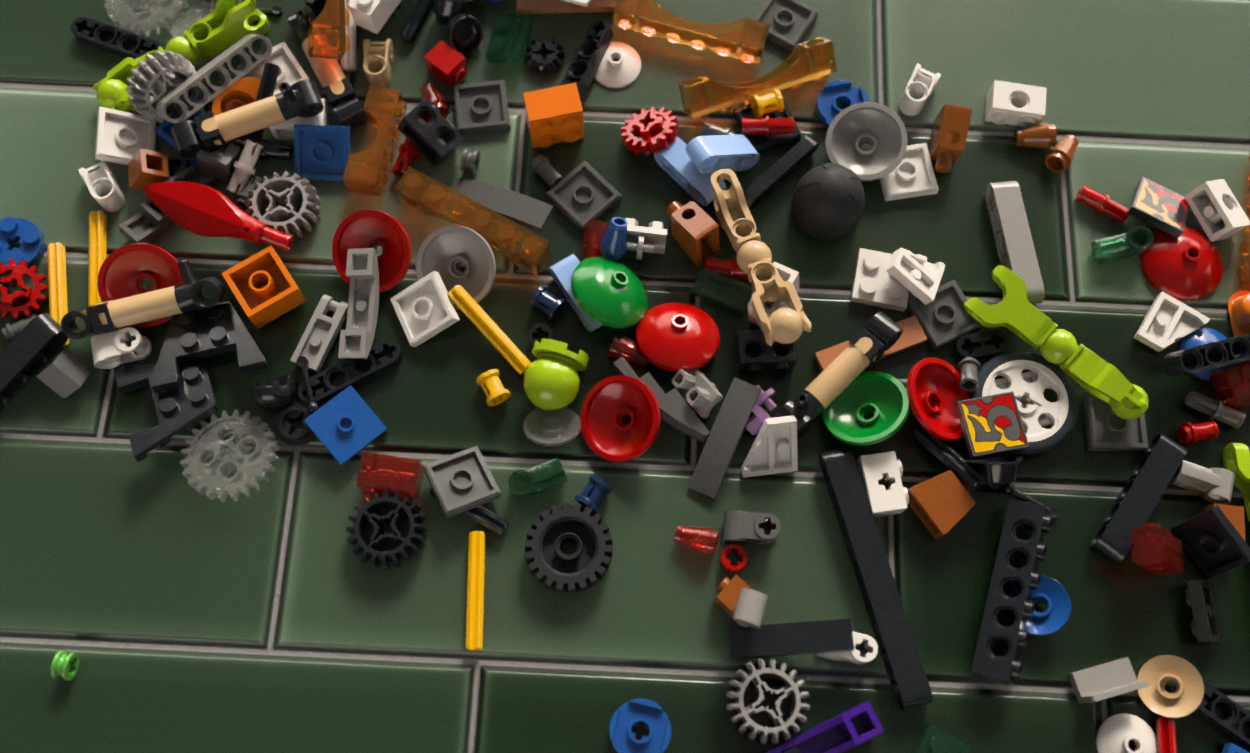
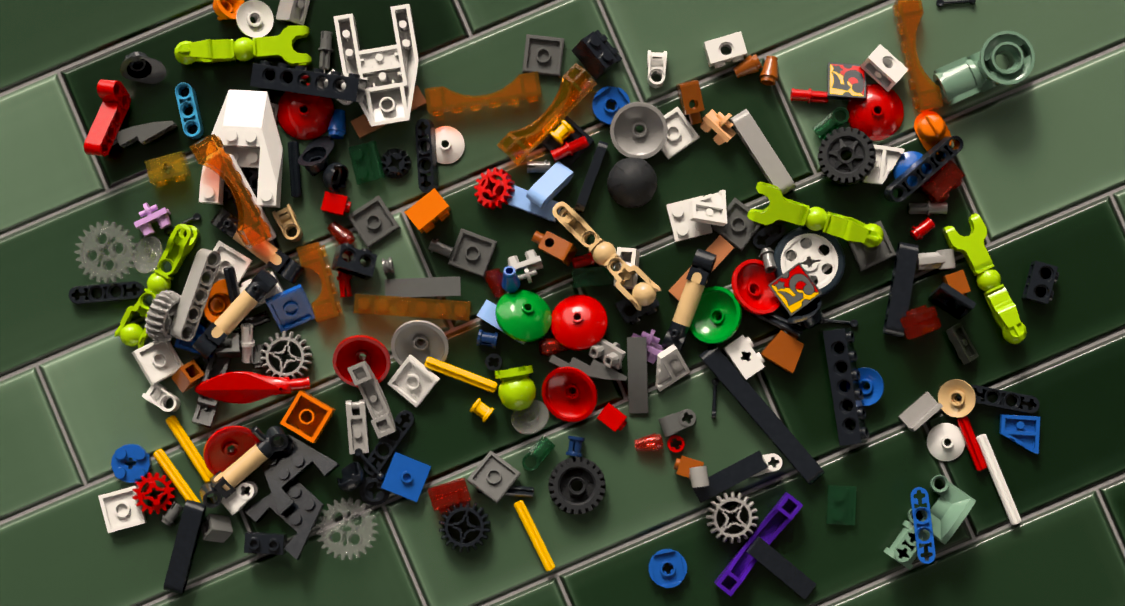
camera: 25 degrees left, 15 degrees up
none -> black brick [244,532,287,555]
none -> black brick [572,30,622,80]
none -> red brick [597,403,627,432]
none -> light nougat hips [700,109,736,145]
none -> black hinge [711,378,719,418]
none -> black wheel [818,127,876,185]

